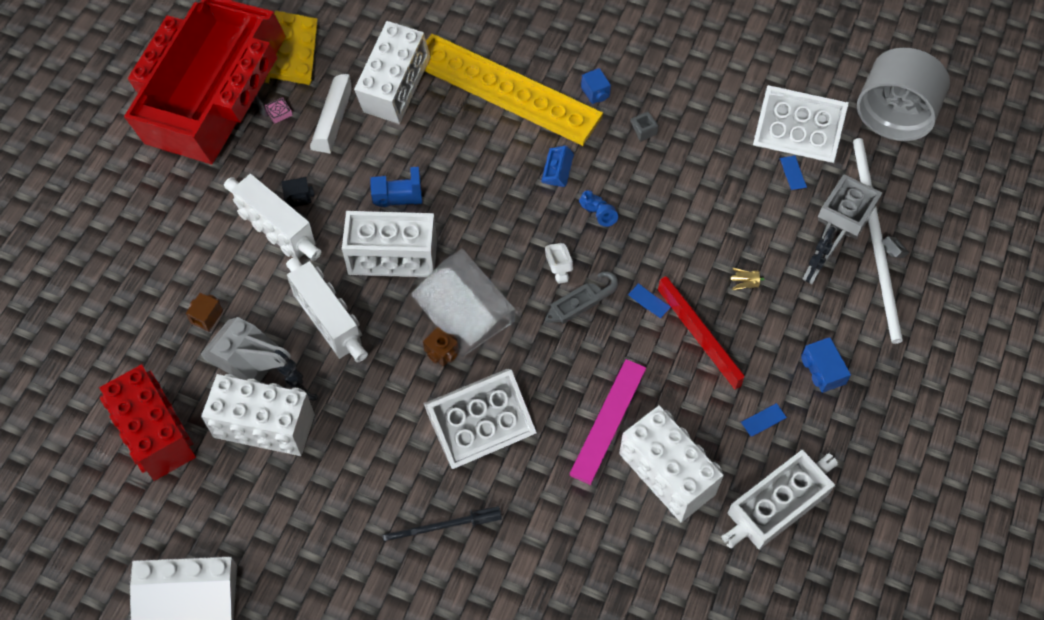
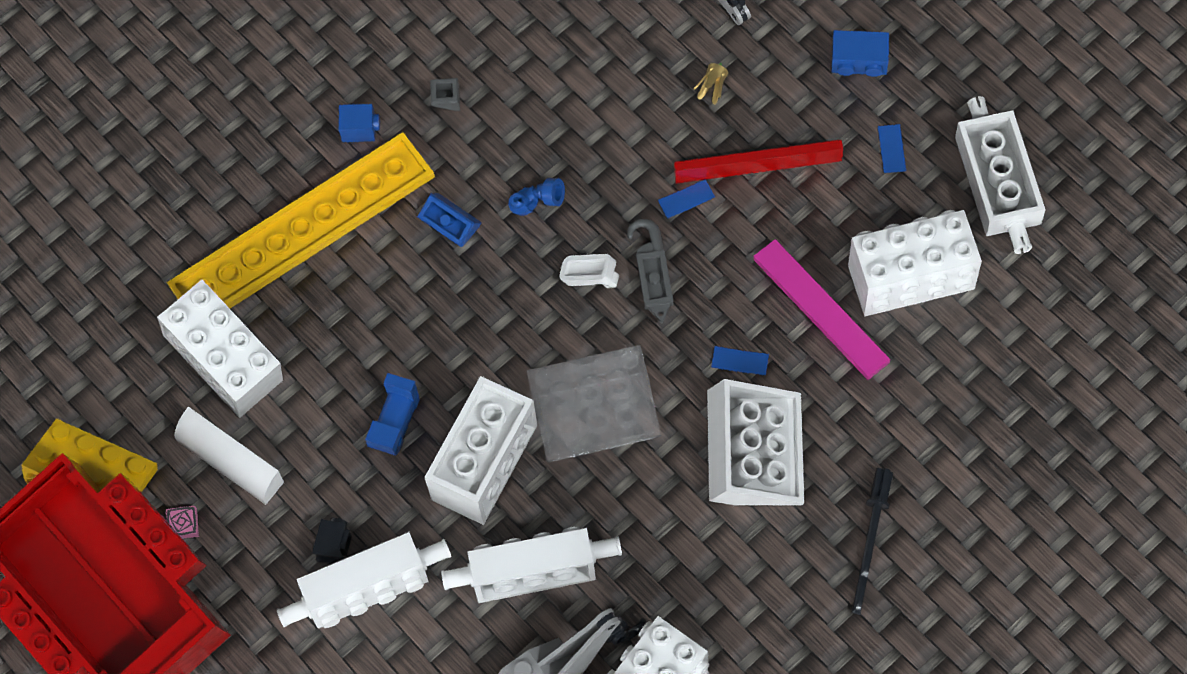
camera: 60 degrees left, 5 degrees up
reddish brown brick [423,327,459,367] -> none
none -> blue sticker [711,346,769,375]

